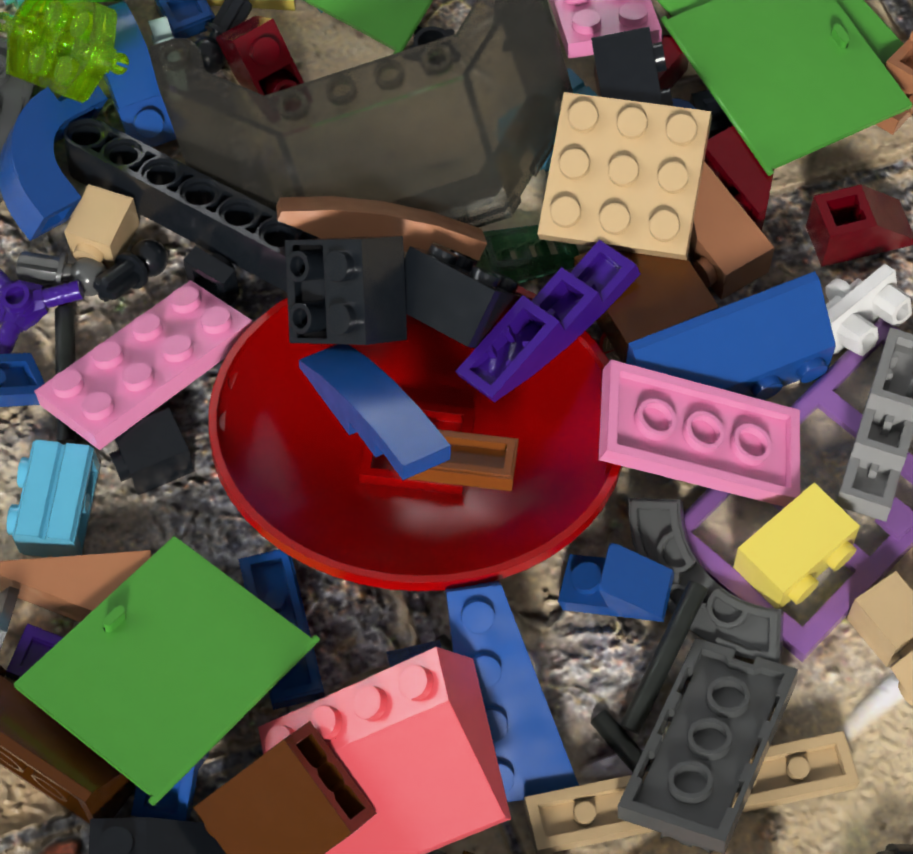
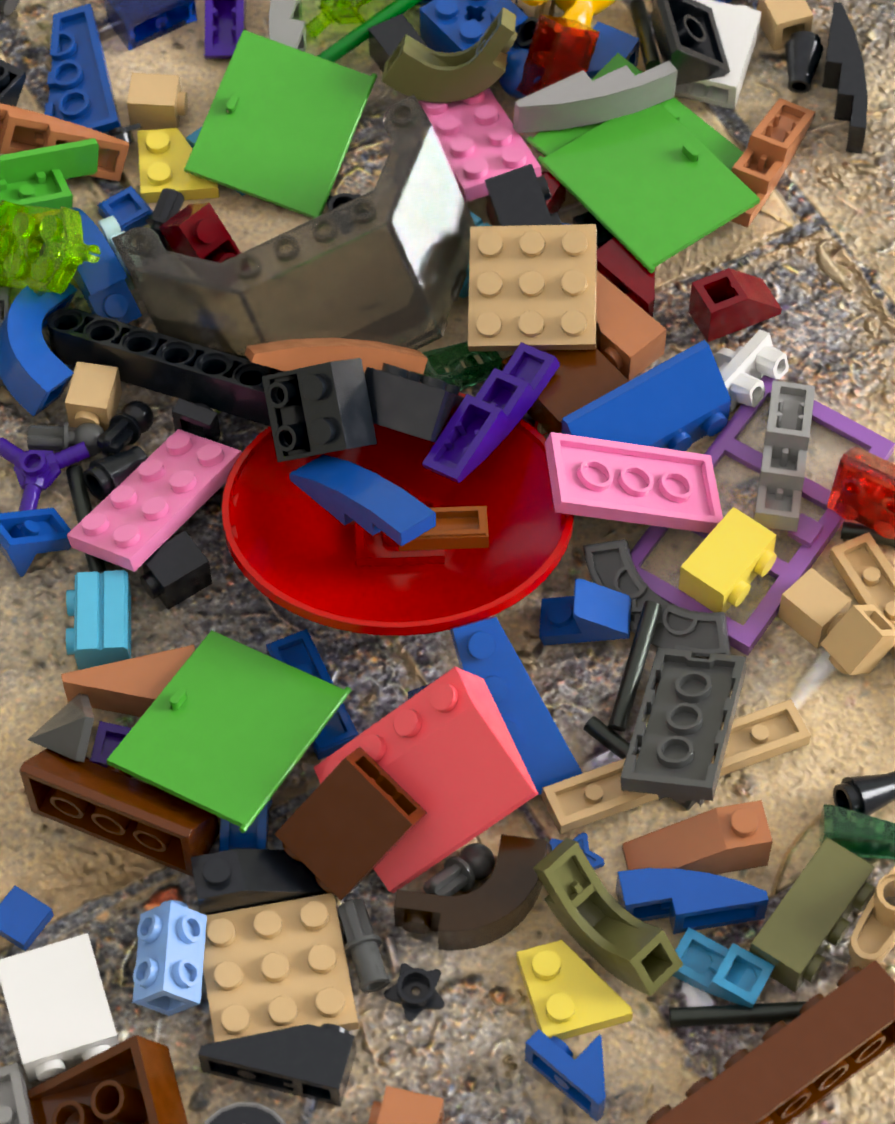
camera: 10 degrees left, 5 degrees down
none -> black cone [83,446,148,500]

